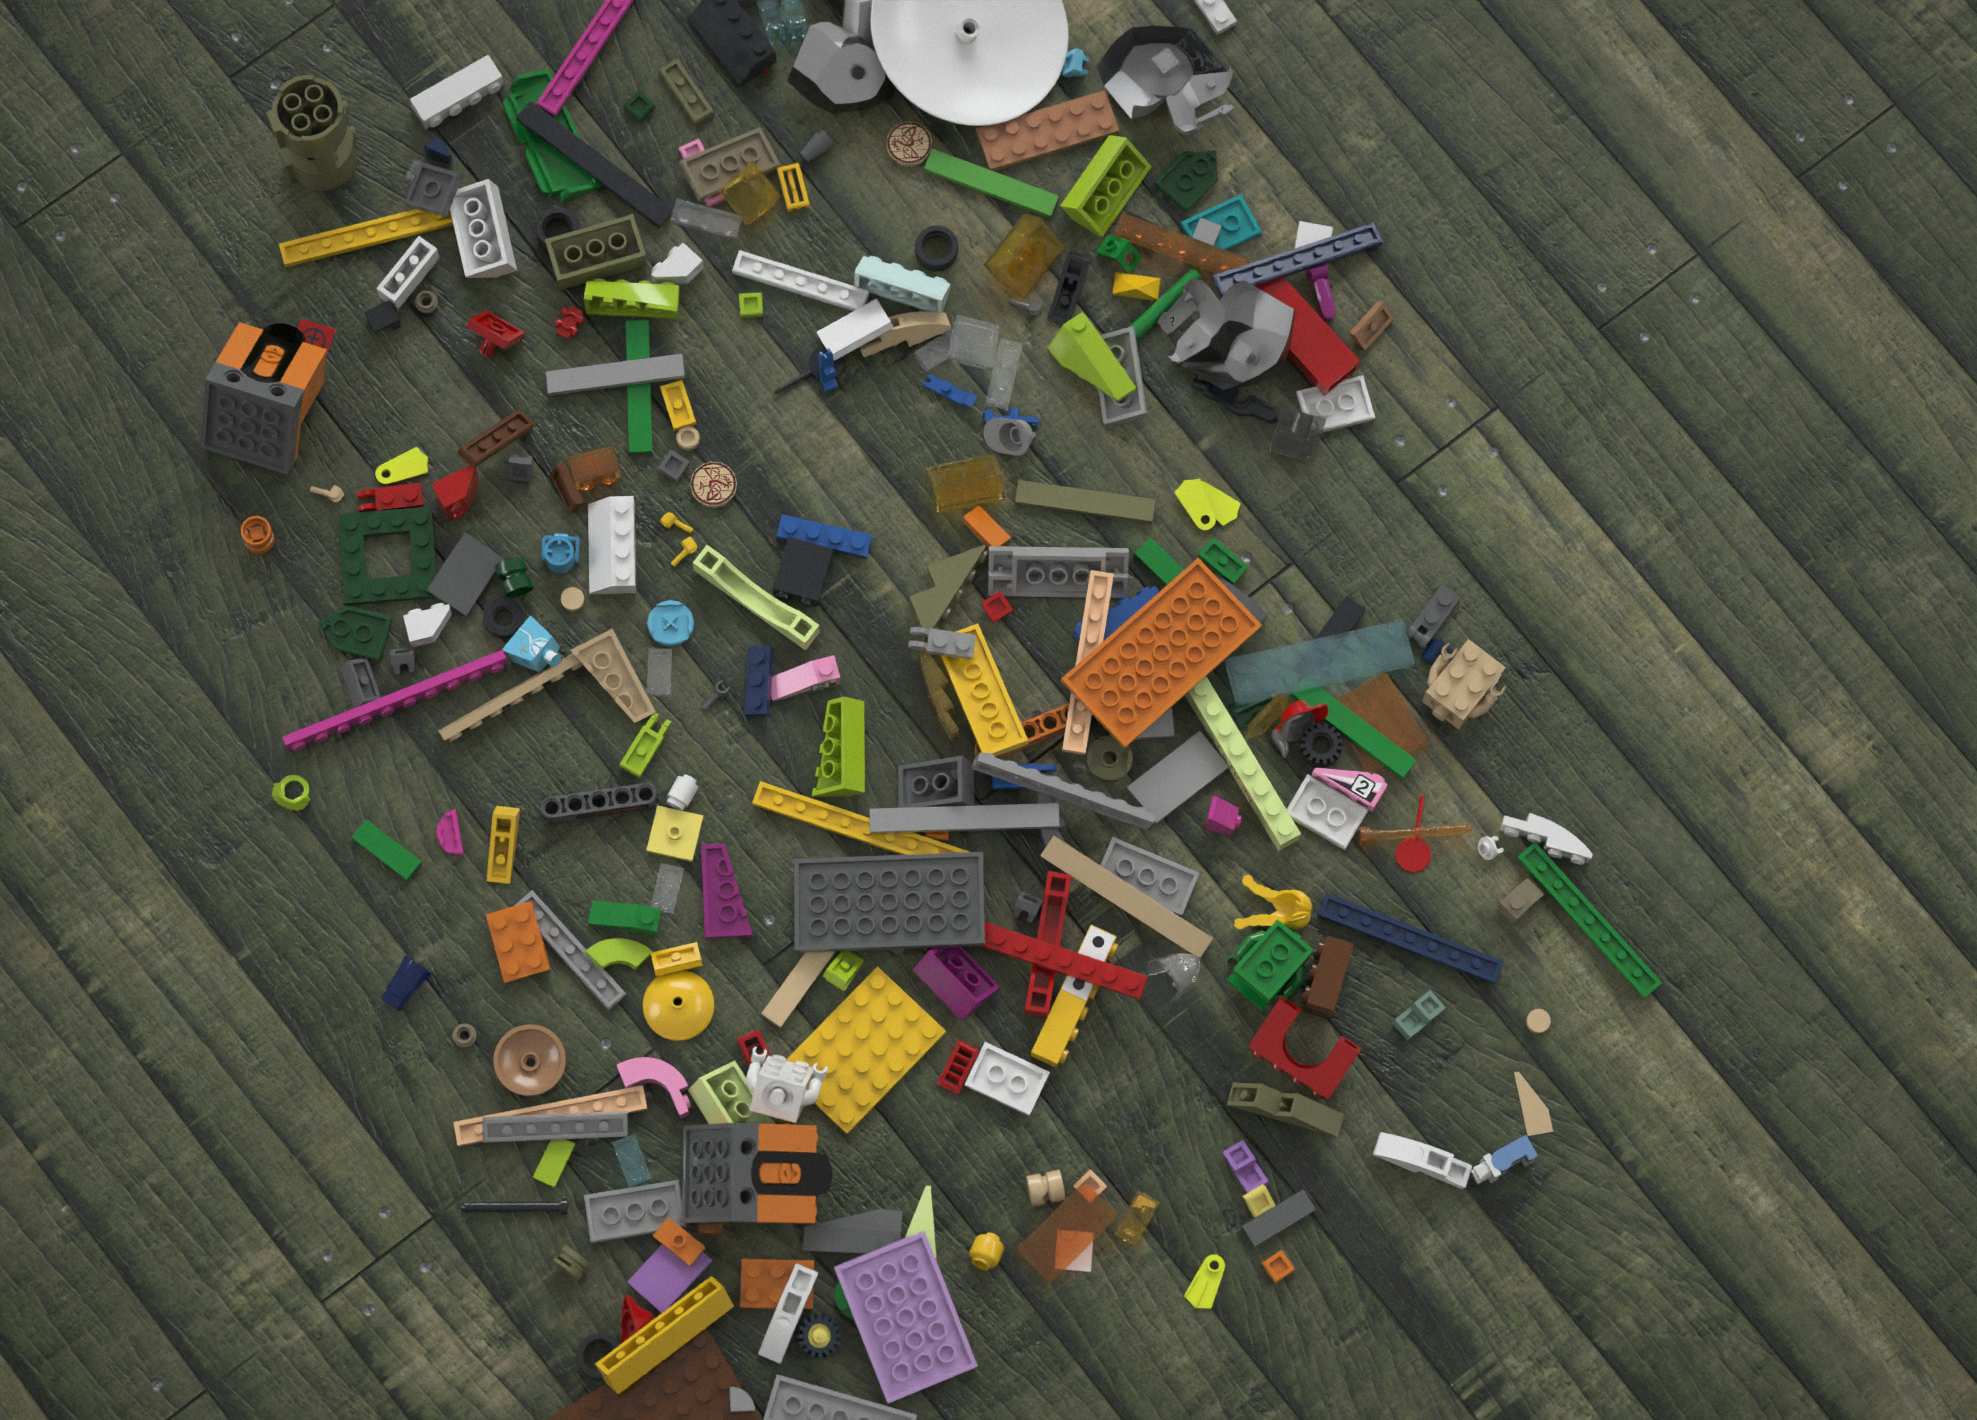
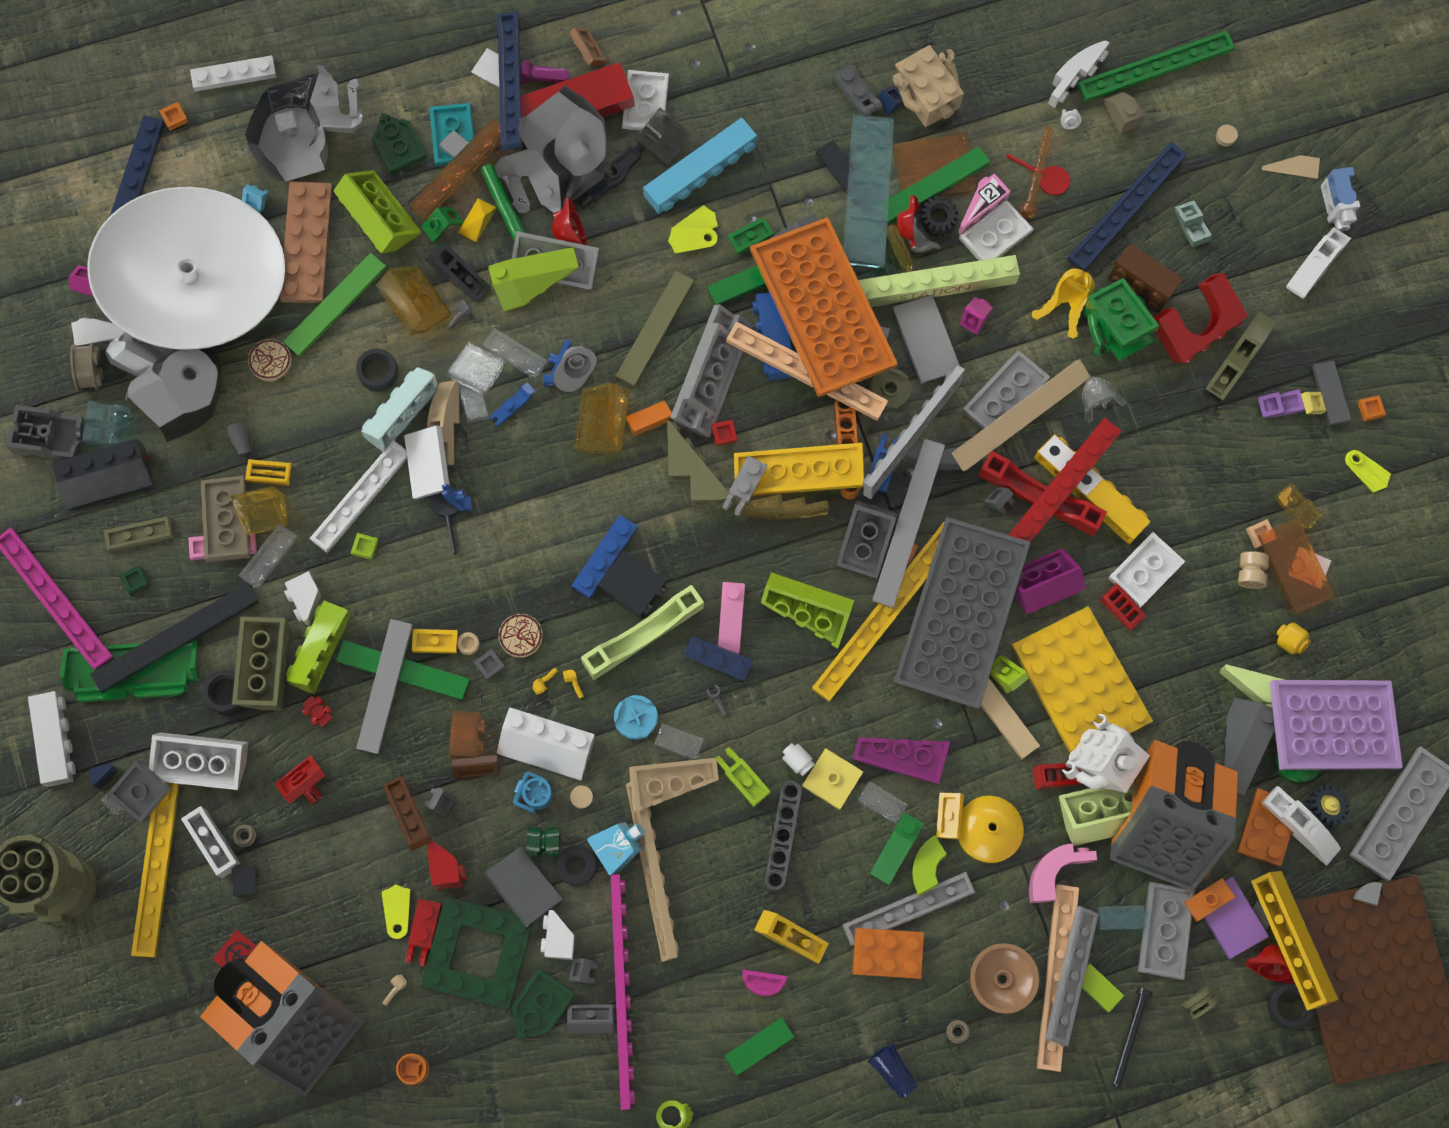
camera: 70 degrees left, 0 degrees up
none -> red hat [552,198,588,246]
none -> medium azure brick [643,118,757,214]

